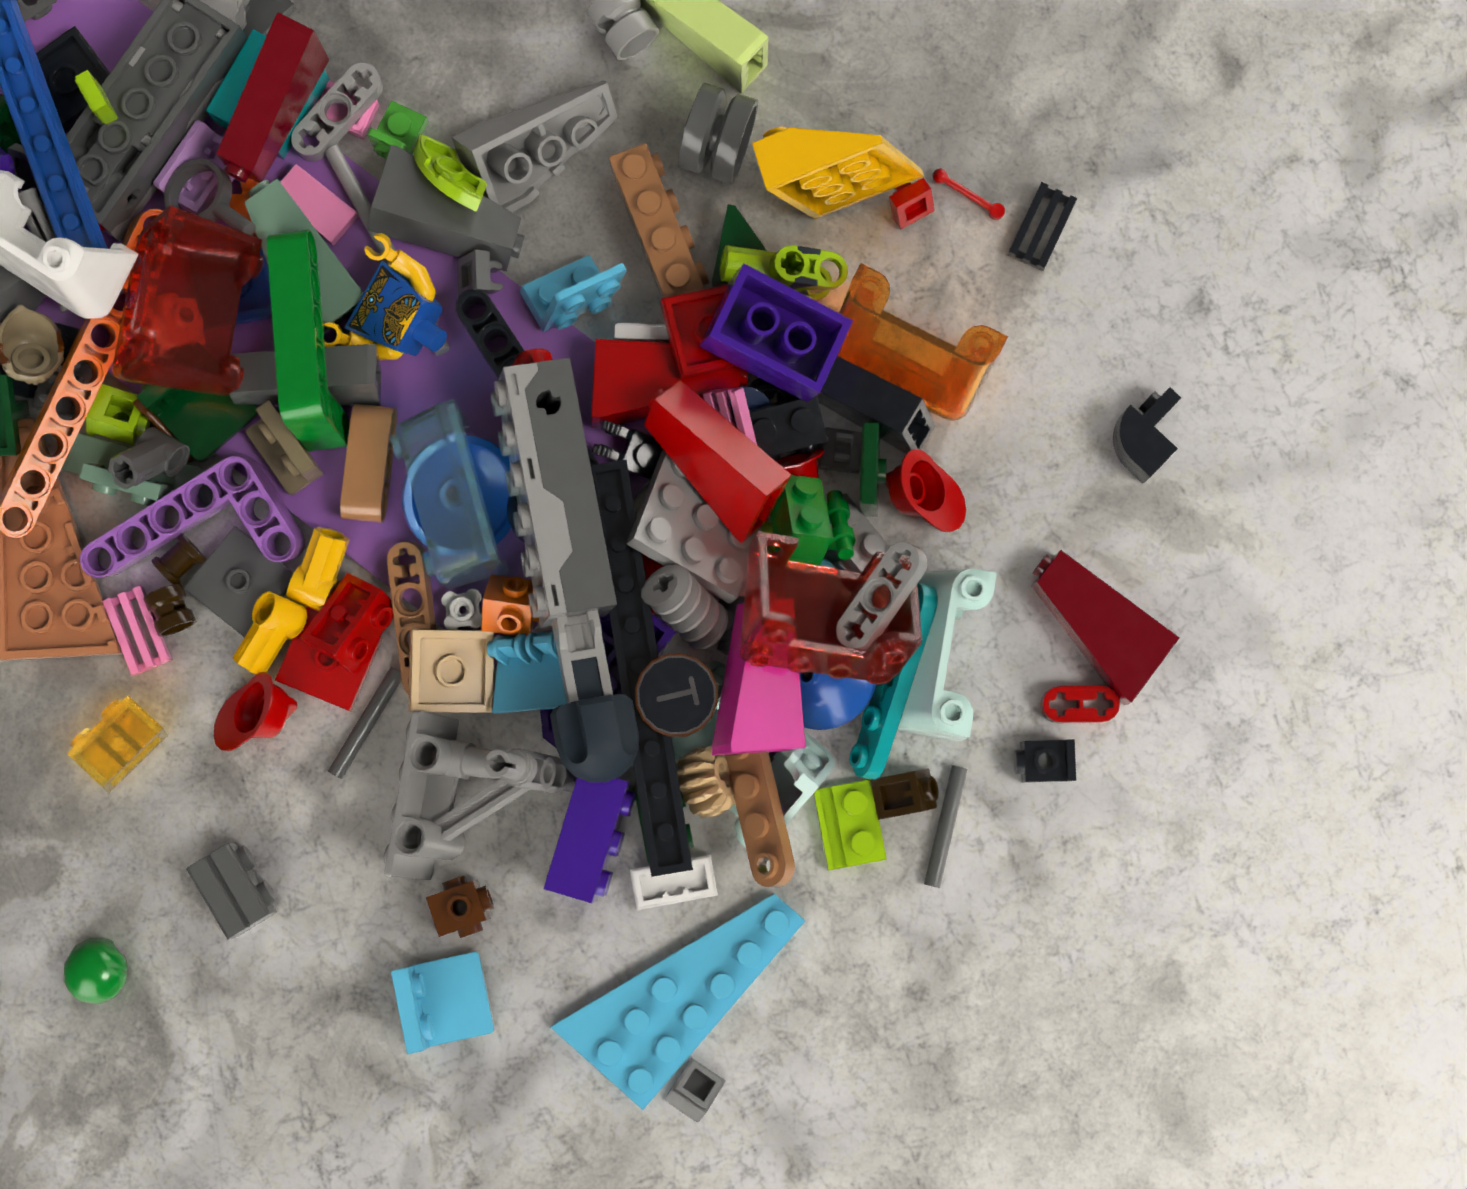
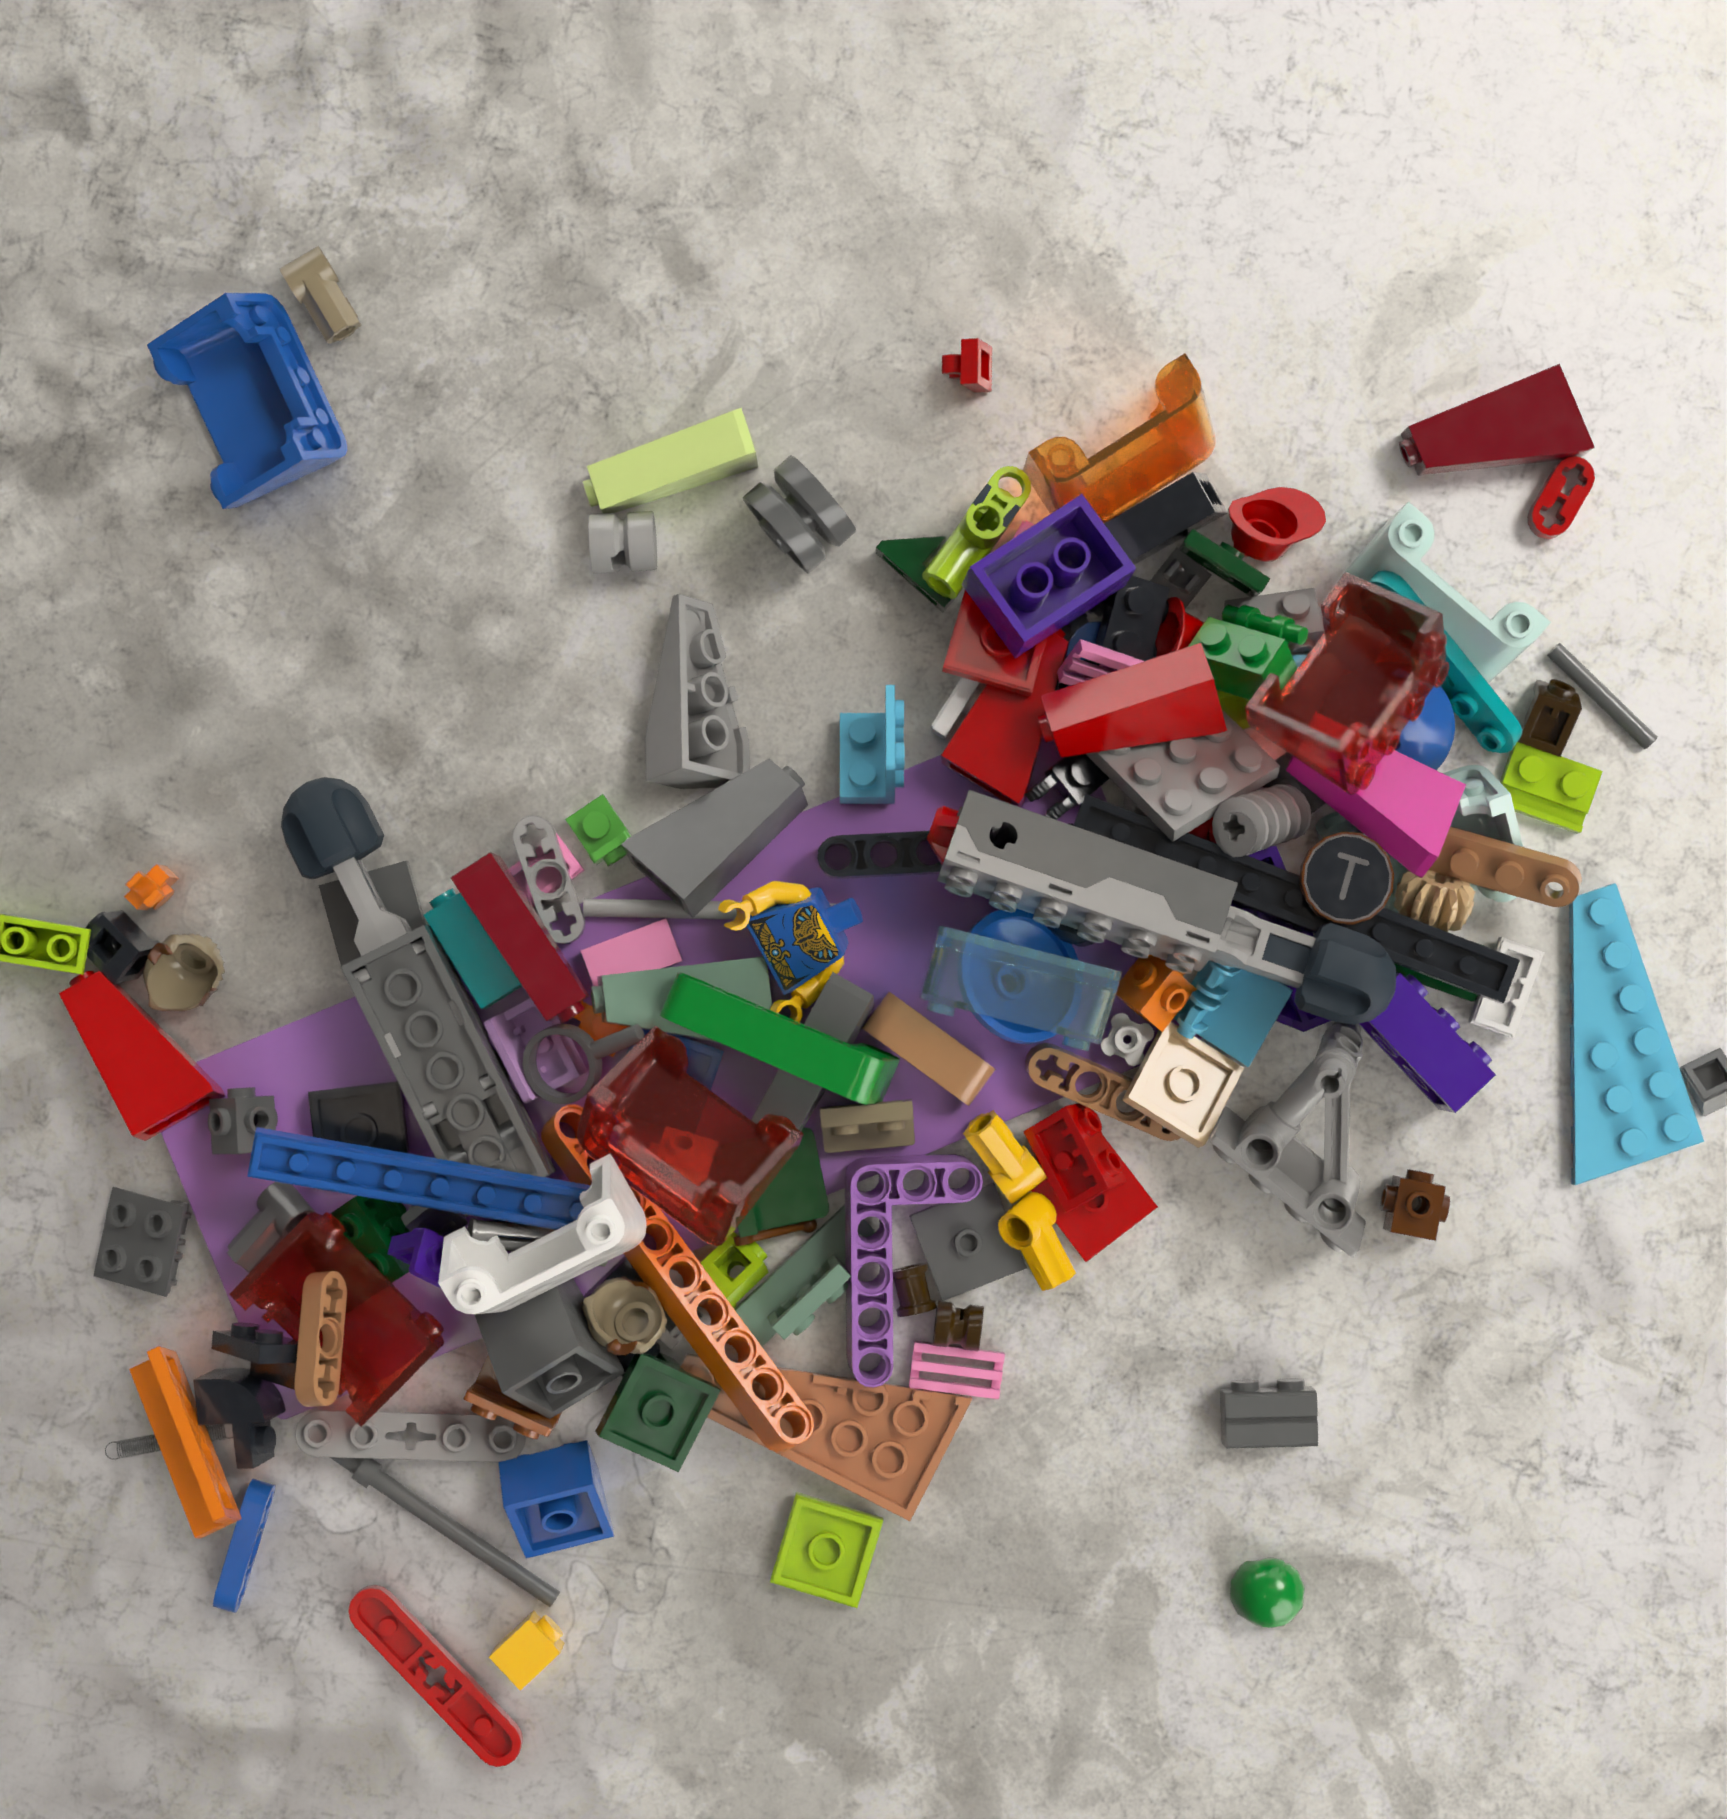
camera: 65 degrees left, 5 degrees up
clear yellow brick [67,695,168,794] -> none
lime tile [75,70,119,125] -> none
dark grey piece [108,427,190,490] -> none
red piece [213,672,297,751] -> none
dark grey bar [328,667,402,779] -> none
medium azure bracket [391,951,495,1054] -> none
lime tile [414,134,487,212] -> none
dark grey tile [457,249,503,297] -> none
medium nougat brick [609,143,709,298] -> none
yellow slope [752,126,924,219] -> none
light grey beam [836,542,927,651] -> none
red hinge [932,168,1005,220] -> none
black tile [1007,182,1077,271] -> none
black brick [1014,739,1076,783] -> none
black brick [1113,387,1181,484] -> none

